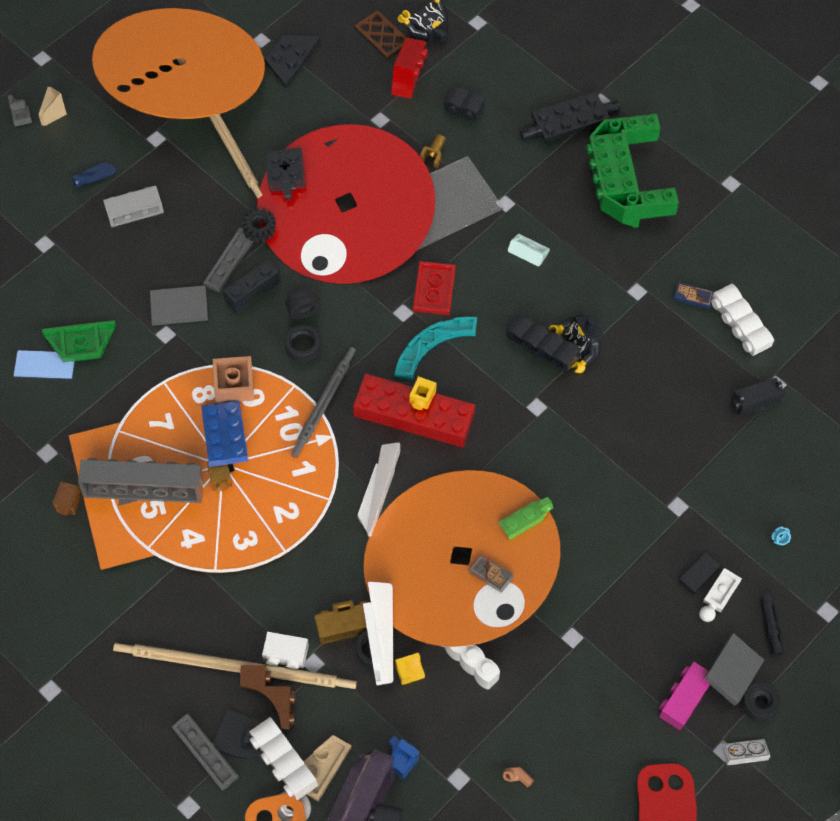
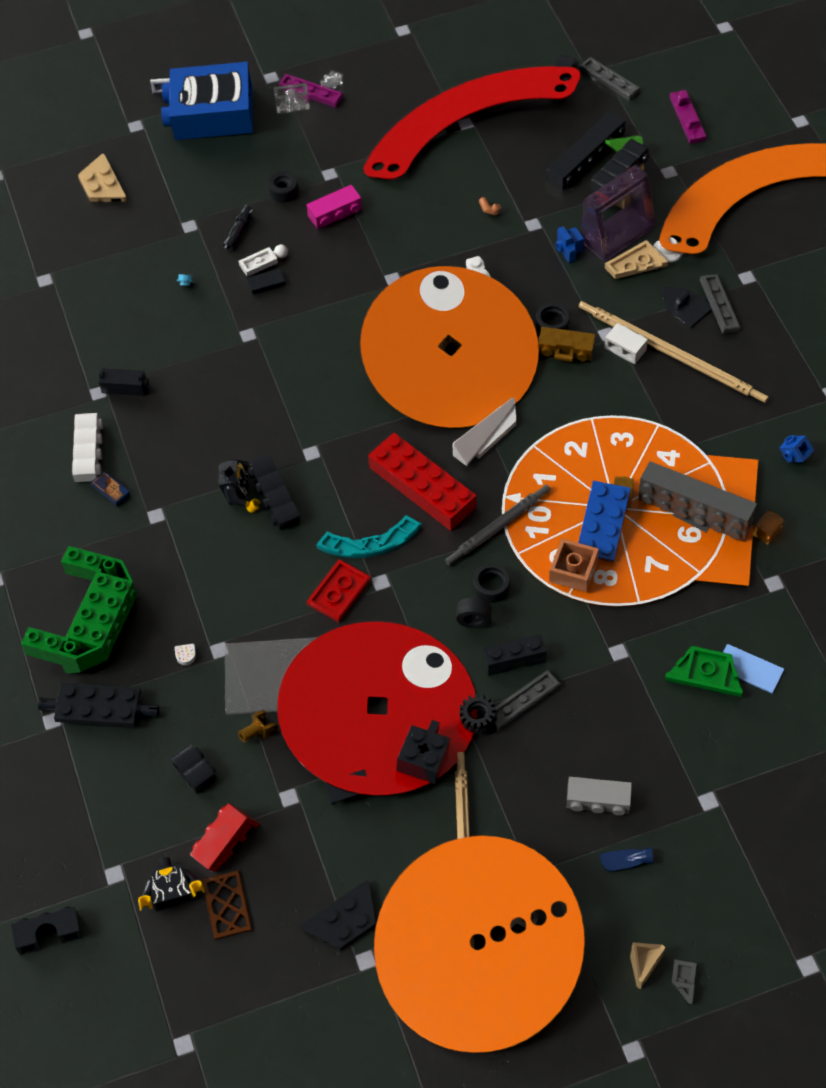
camera: 150 degrees left, 5 degrees down
dark grey tile [150,285,208,326] -> none
reddish brown arch [240,665,296,730] -> none
white brick [249,717,318,800] -> none
white wedge [363,582,393,685] -> none
yellow panel [395,653,425,685] -> none
yellow brick [410,376,436,410] -> none
tile [469,555,514,593] -> none
bright green hinge [498,497,553,540] -> none
light aqua slope [508,234,550,266] -> none
dark grey tile [703,633,764,706] -> none
slope [723,739,770,765] -> none
none -> white tile [175,644,196,665]
none -> blue brick [779,435,814,463]

